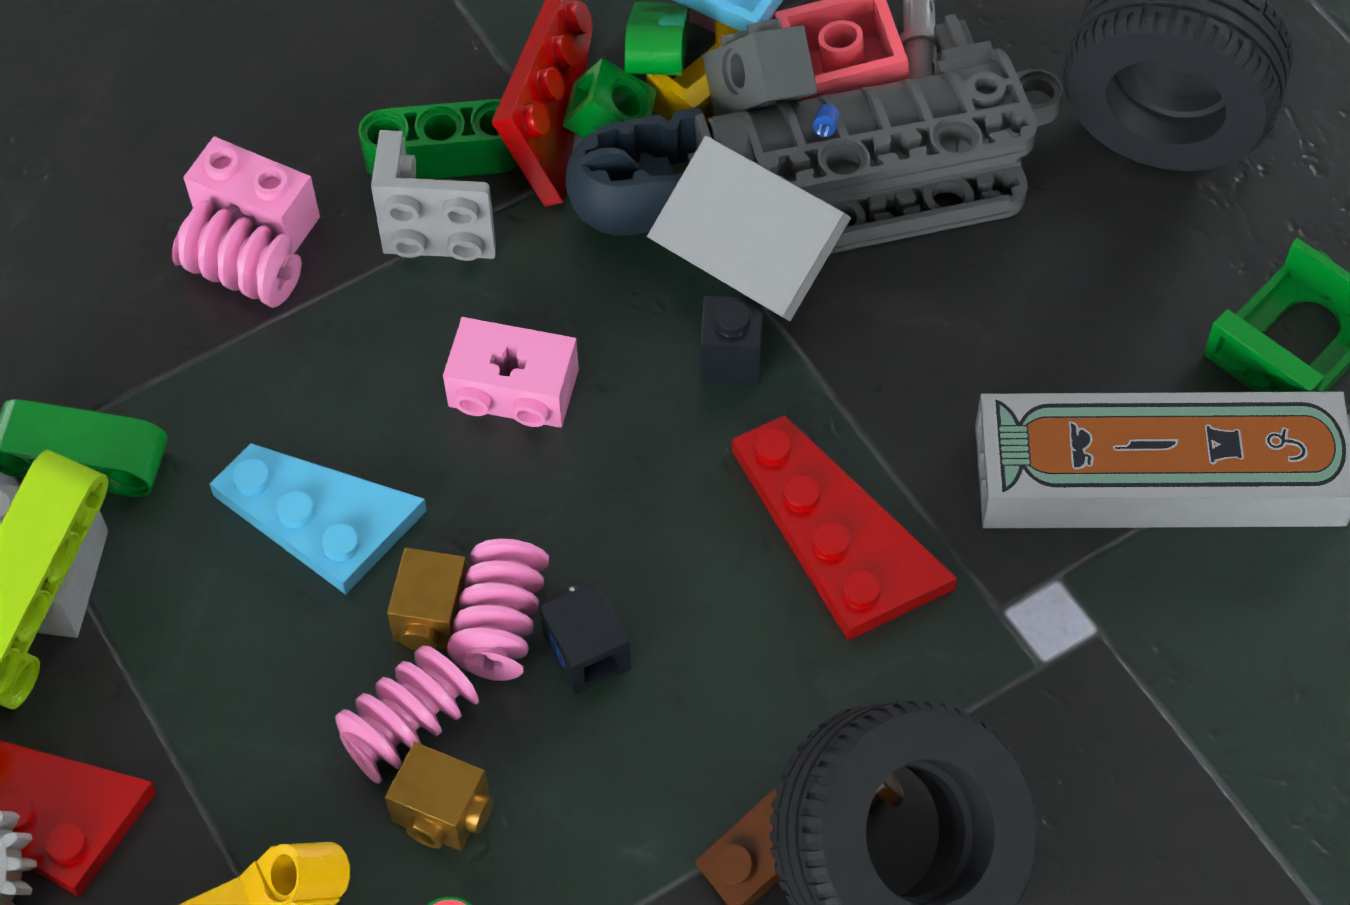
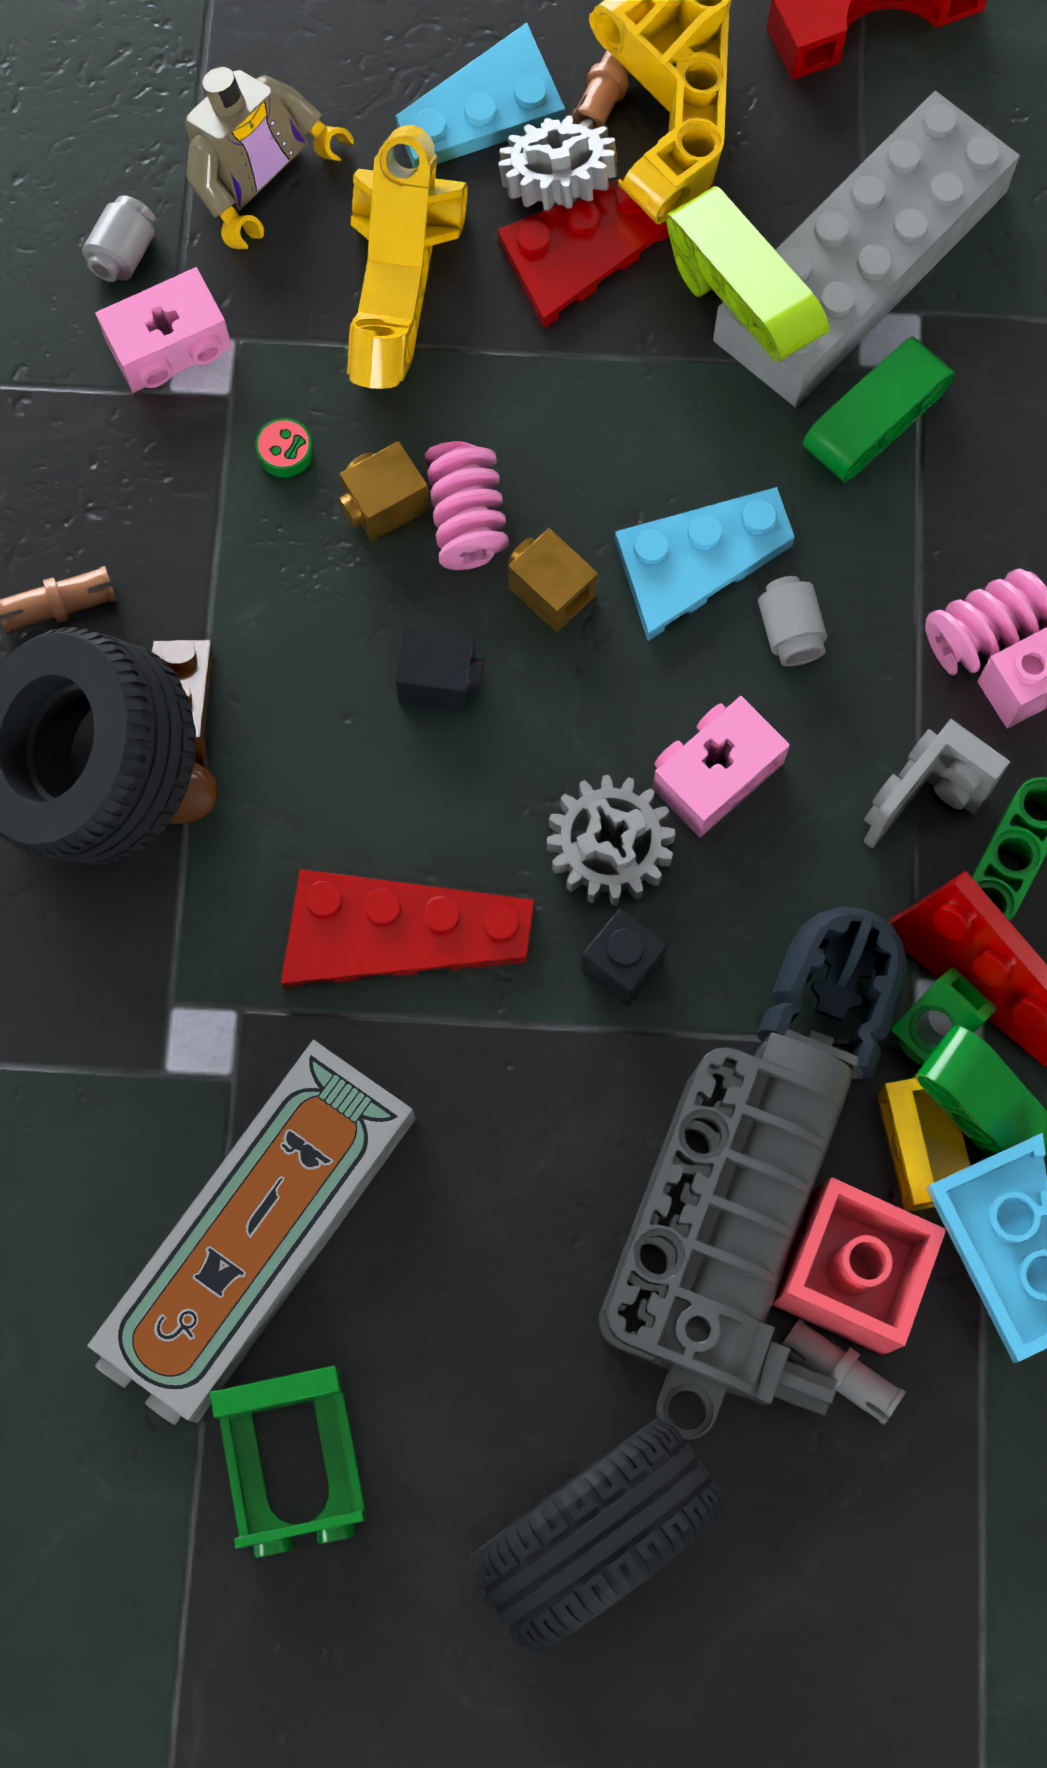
camera: 125 degrees right, 15 degrees up
bright pink piece [447,538,549,681] -> none
light grey tile [647,135,851,321] -> none
dark grey brick [702,19,818,116] -> none
blue piece [813,104,839,137] -> none
none -> light grey gear [547,775,675,906]
none -> light grey brick [758,576,828,666]

